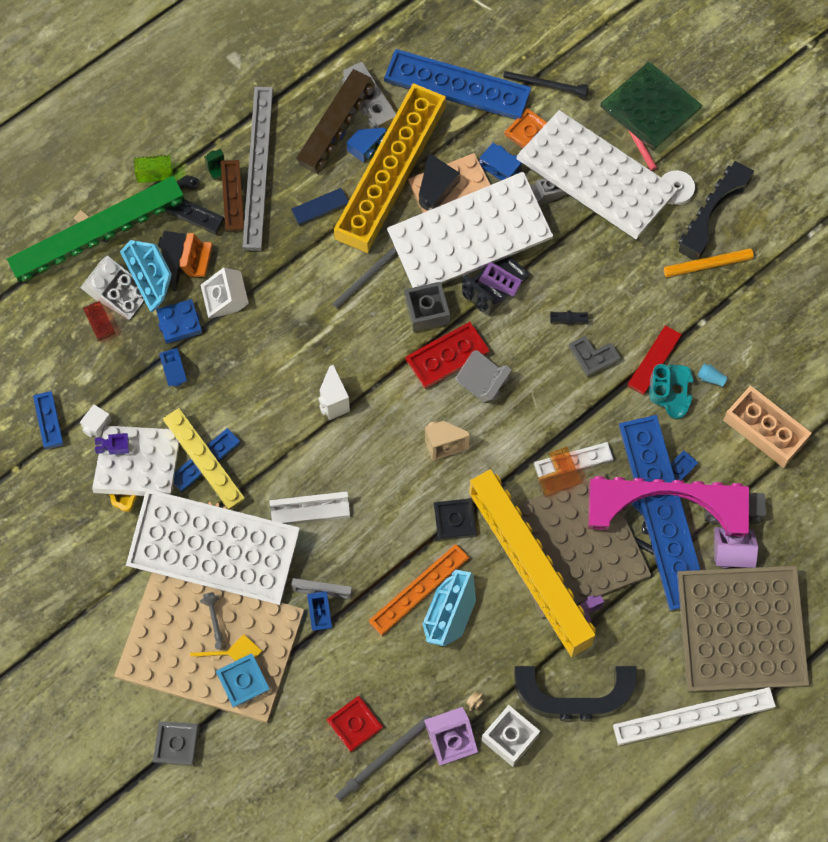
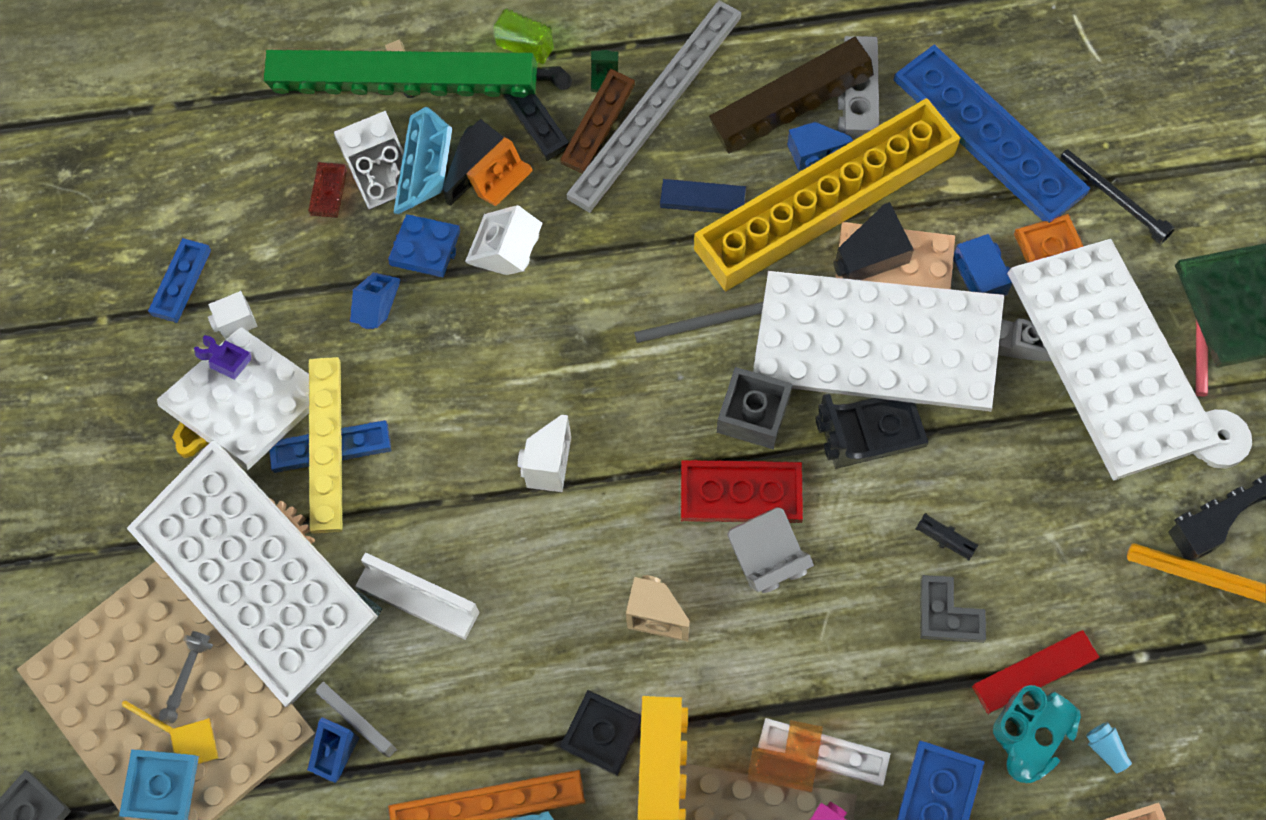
camera: 35 degrees right, 0 degrees up
medium lavender slope [479,262,523,296] -> none

